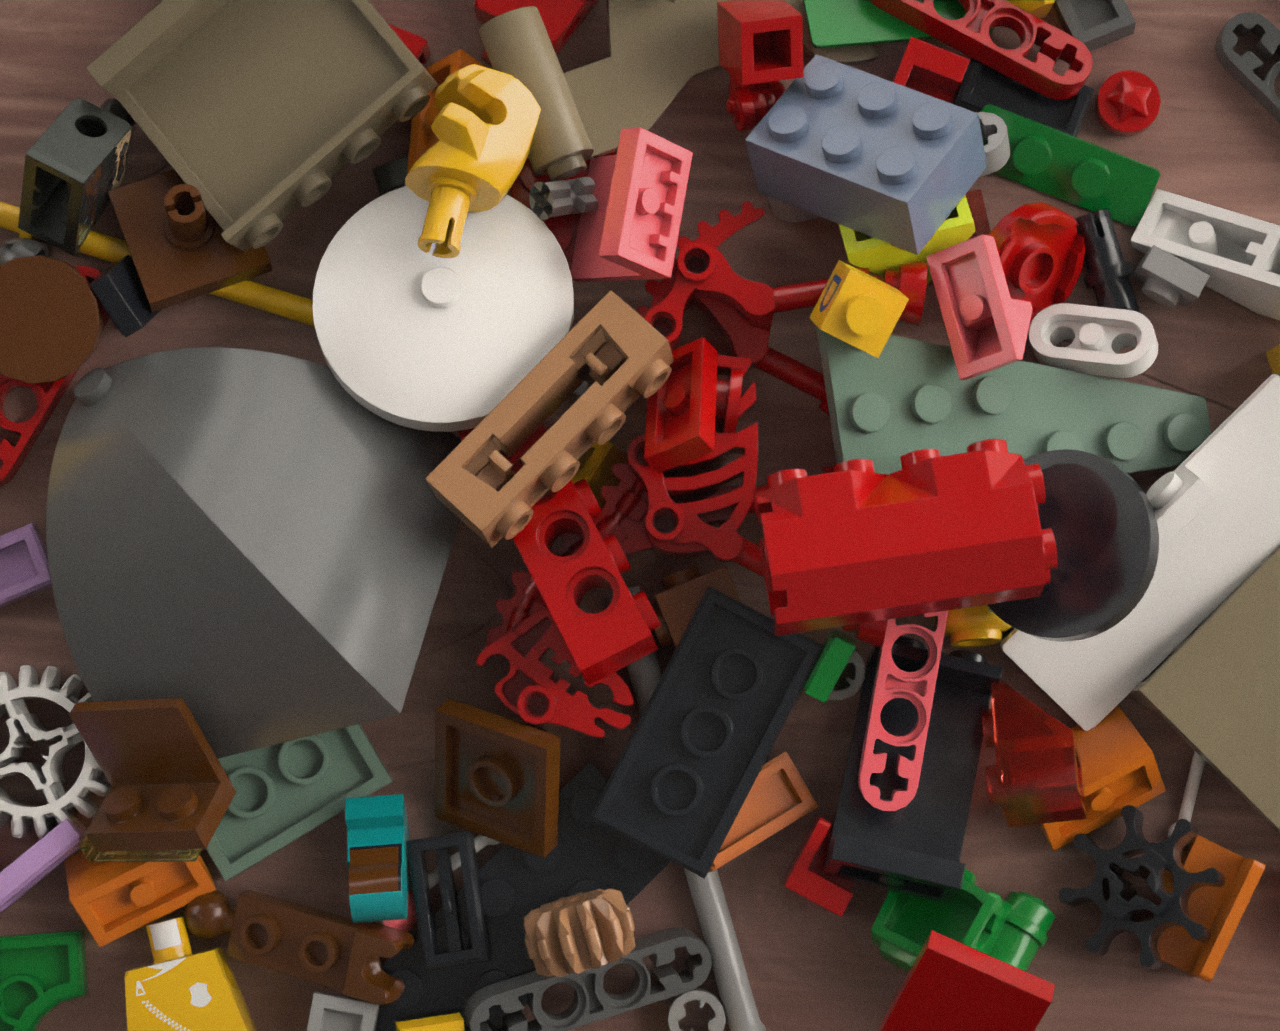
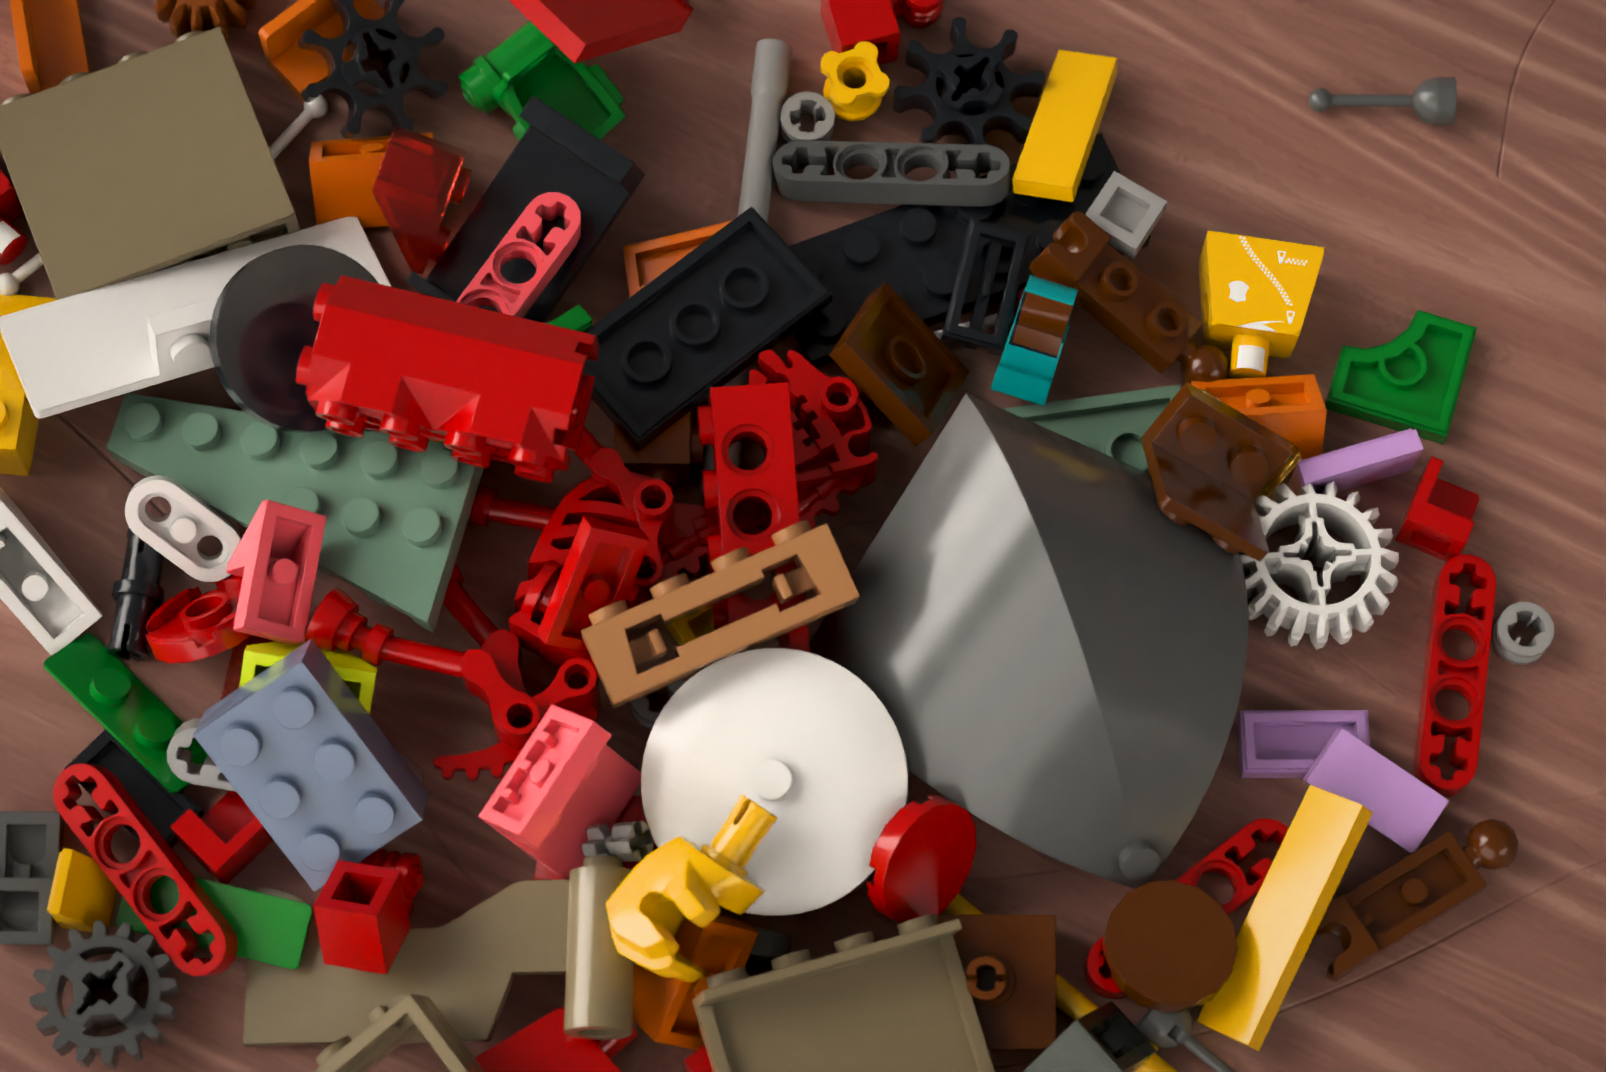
camera: 160 degrees left, 15 degrees down
black tile [90,254,162,337] -> none
medium nougat gear [523,888,636,978] -> none
red panel [781,816,855,917] -> none
yellow brick [809,260,909,358] -> none
red tile [1094,70,1161,137] -> none
light grey plate [1131,245,1210,308] -> none
none -> red tile [867,795,976,924]

